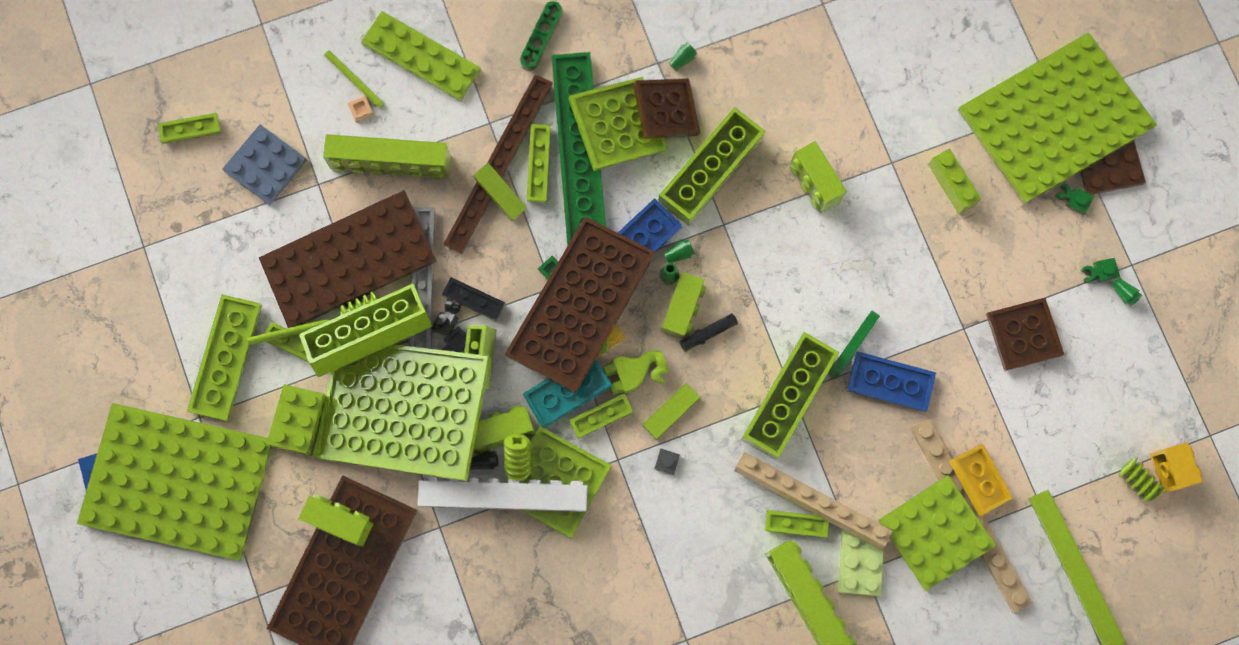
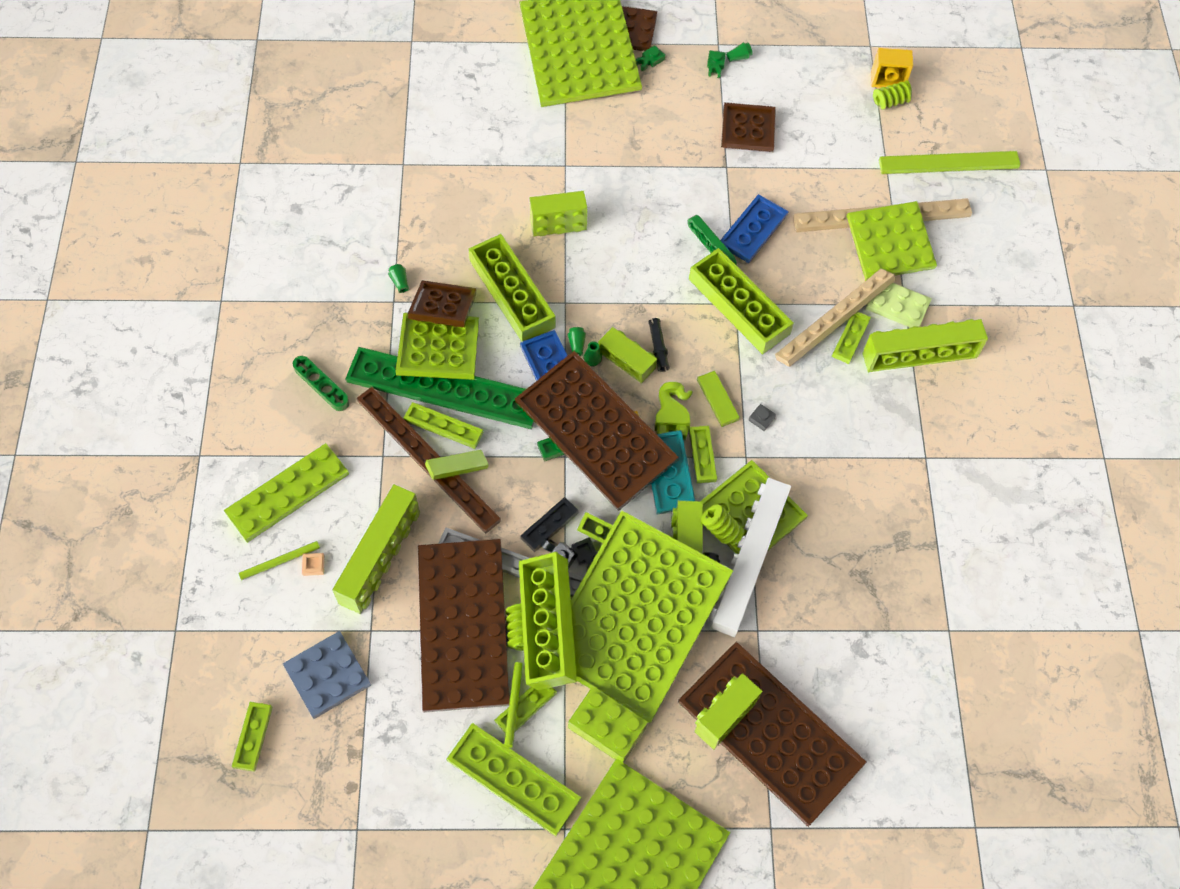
camera: 70 degrees left, 15 degrees down
lime brick [928,148,981,214] -> none
yellow plate [949,443,1013,516] -> none

